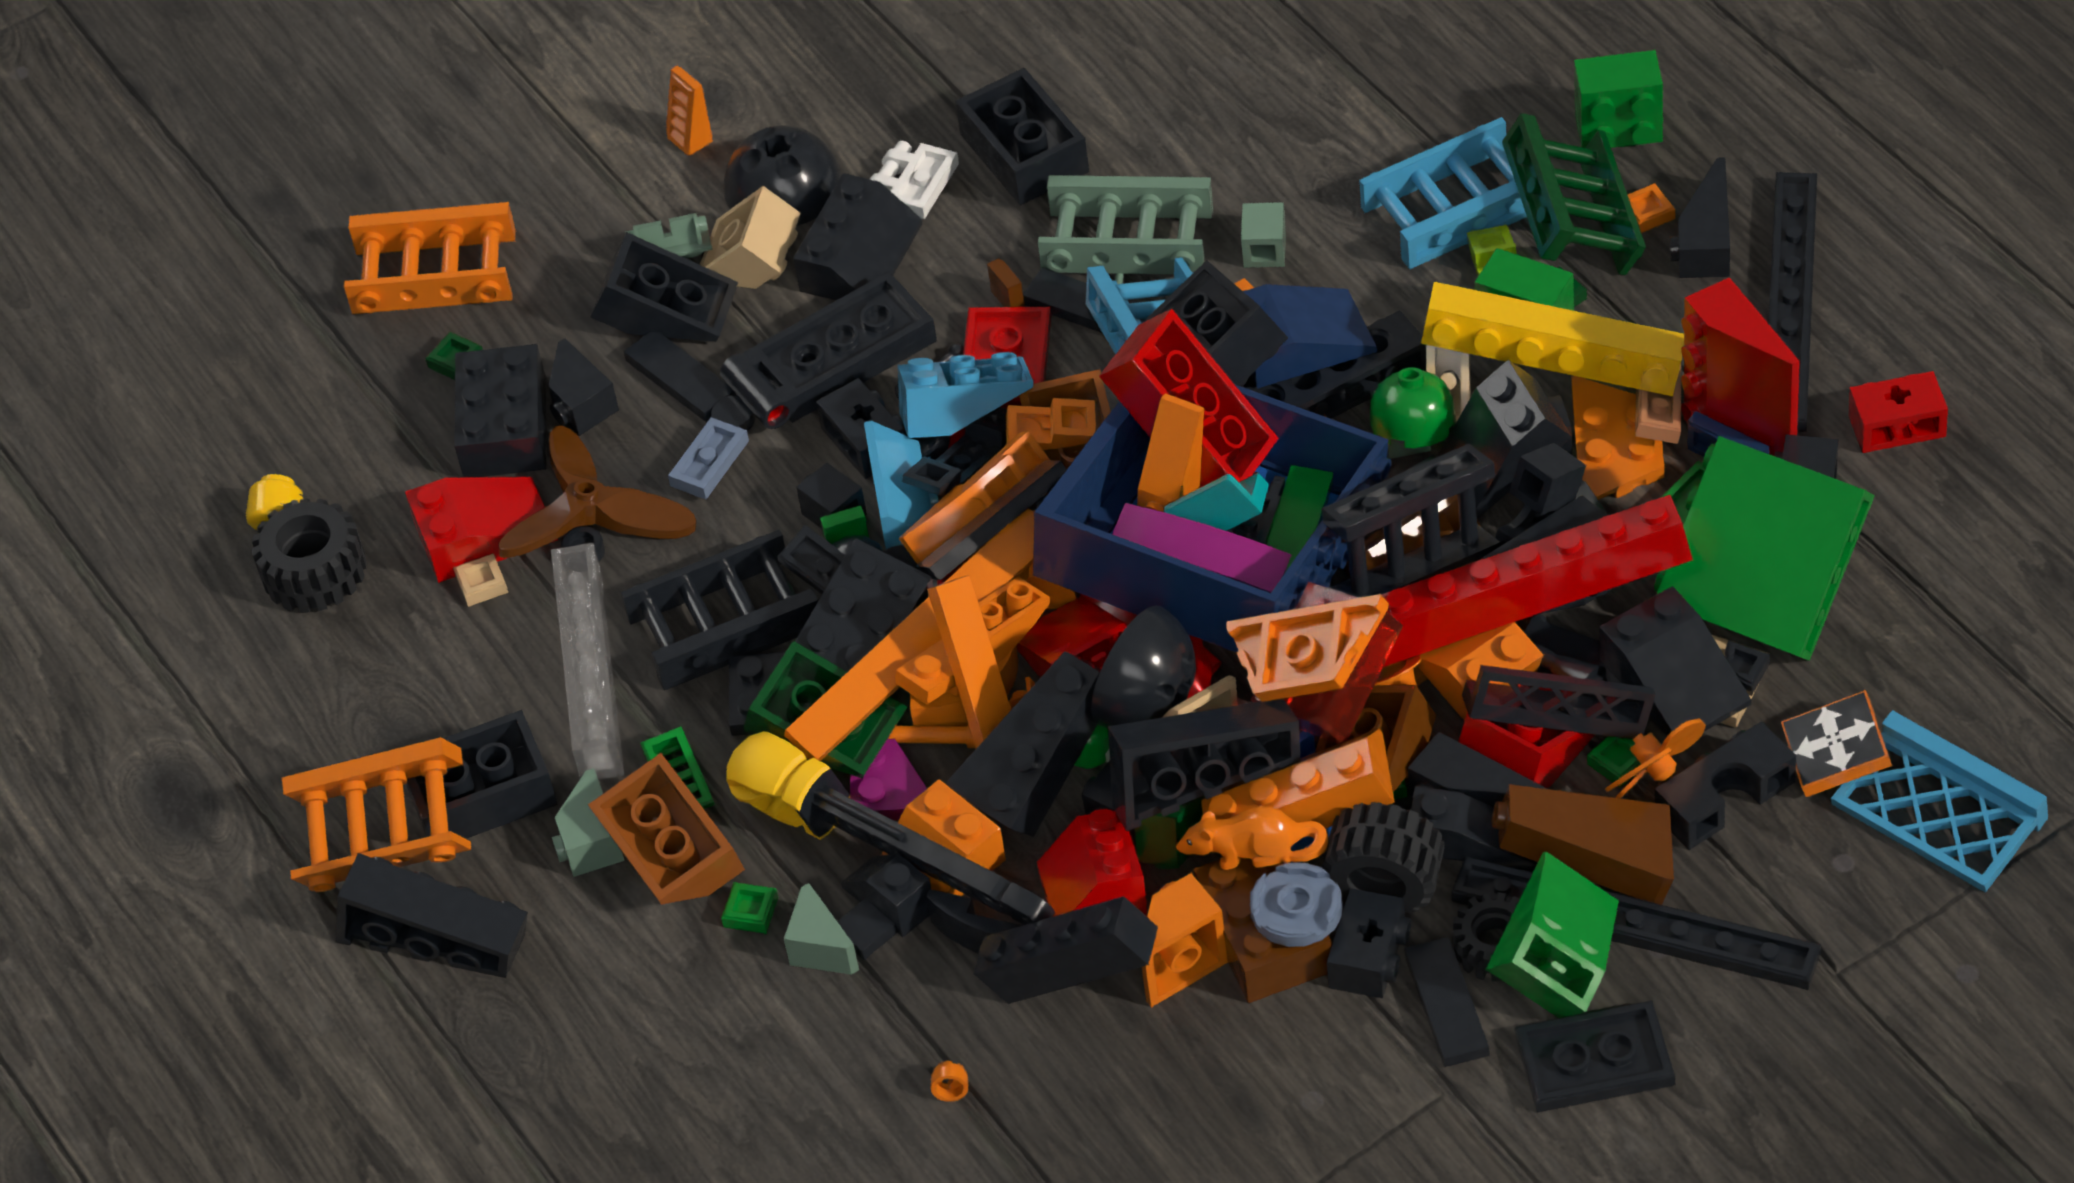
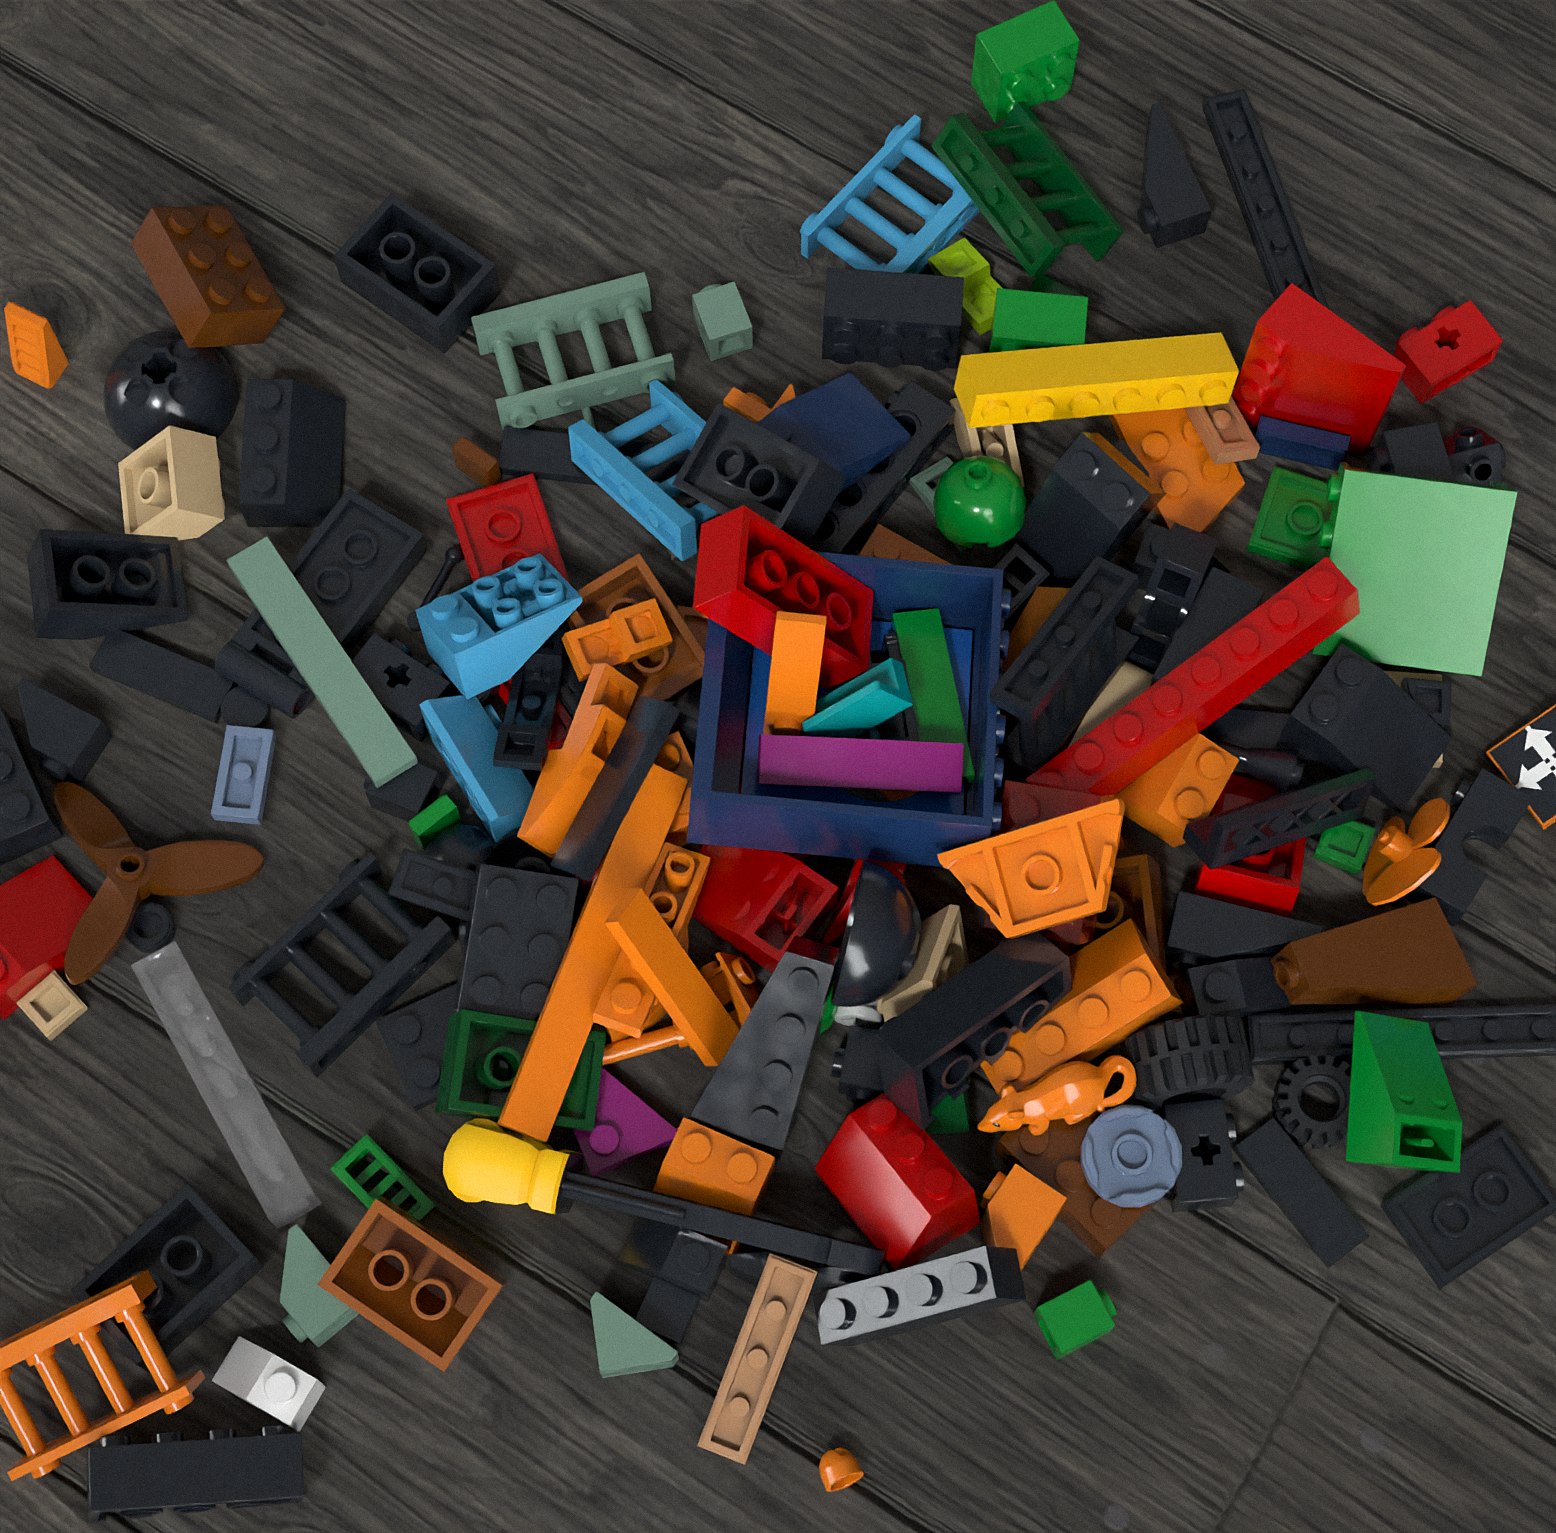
camera: 30 degrees left, 20 degrees up
sand green hinge [626,213,712,258] -> none
green tile [721,882,779,934] -> none
white plate [870,141,959,219] -> none
orange tile [1627,183,1675,233] -> none
none -> reddish brown brick [131,205,286,348]
none -> white slope [212,1336,326,1432]
none -> sand green tile [227,537,418,788]
none -> medium nougat tile [697,1251,818,1465]
none -> black brick [822,267,964,371]
none -> green brick [1033,1280,1117,1360]
none -> black brick [1442,427,1506,486]

